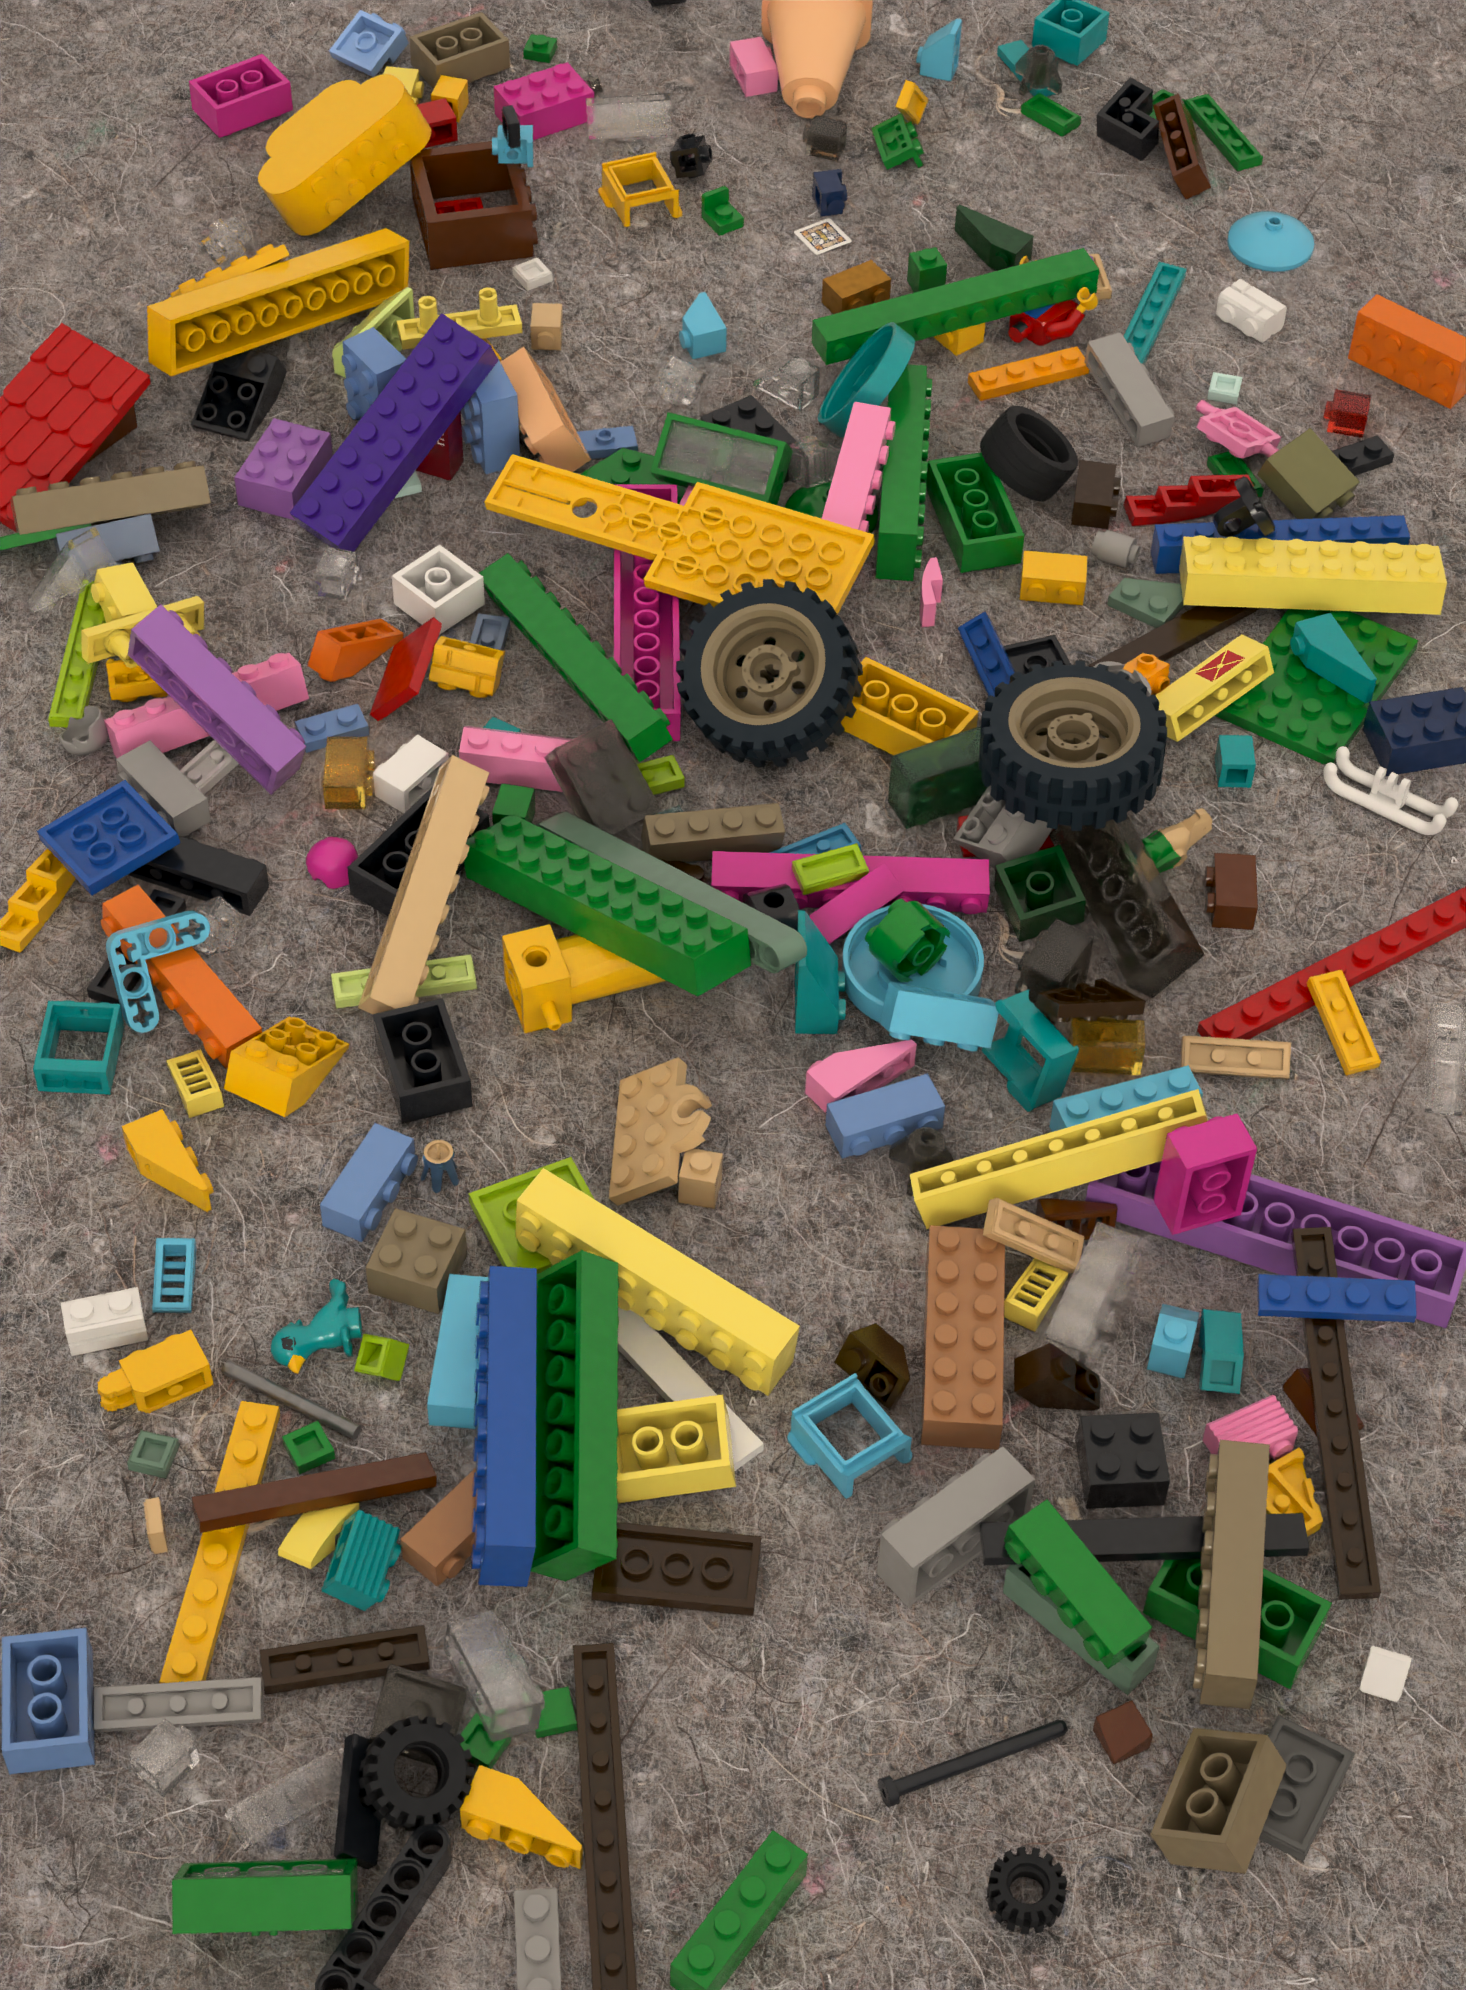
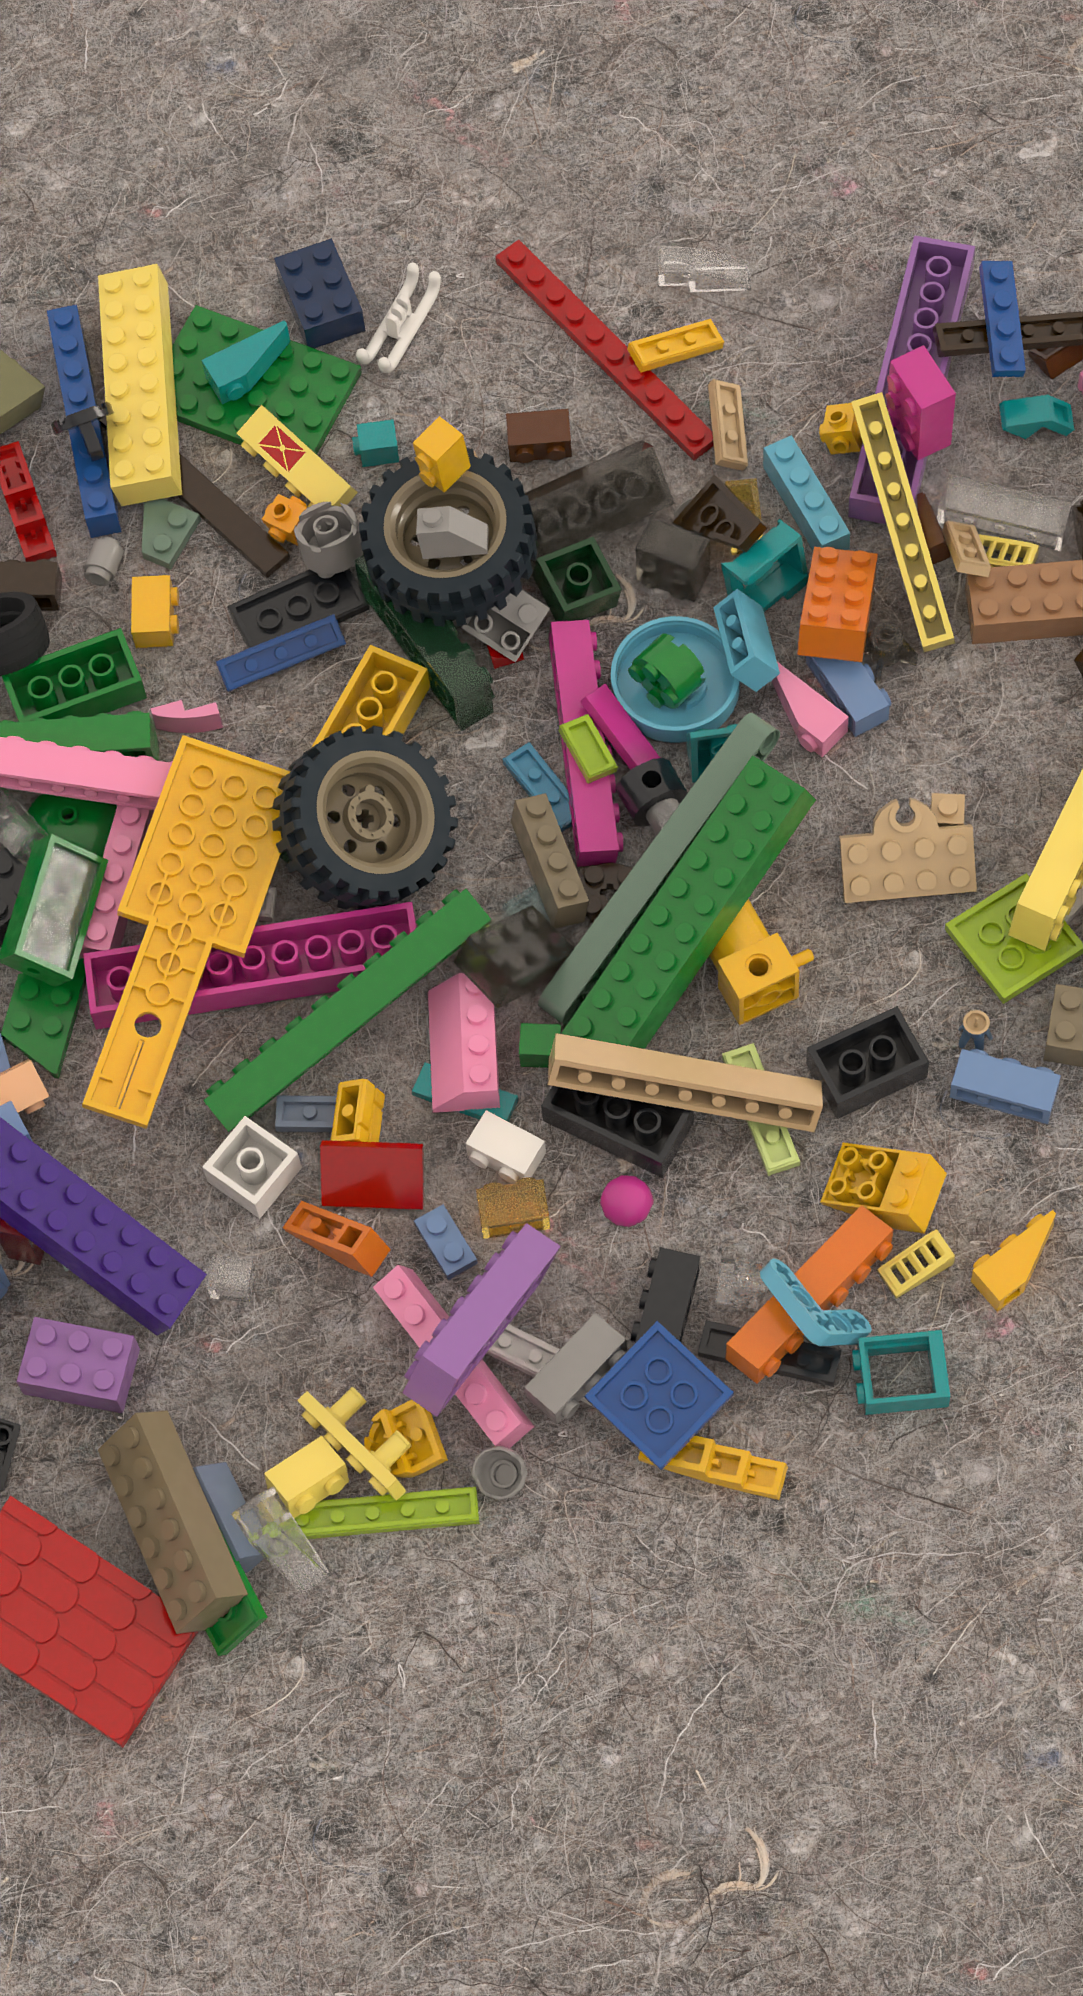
camera: 90 degrees left, 15 degrees up
medium azure slope [1147,1304,1200,1379] -> none
none -> yellow brick [413,416,471,493]
none -> light grey slope [416,506,489,559]
none -> orange brick [797,547,878,662]

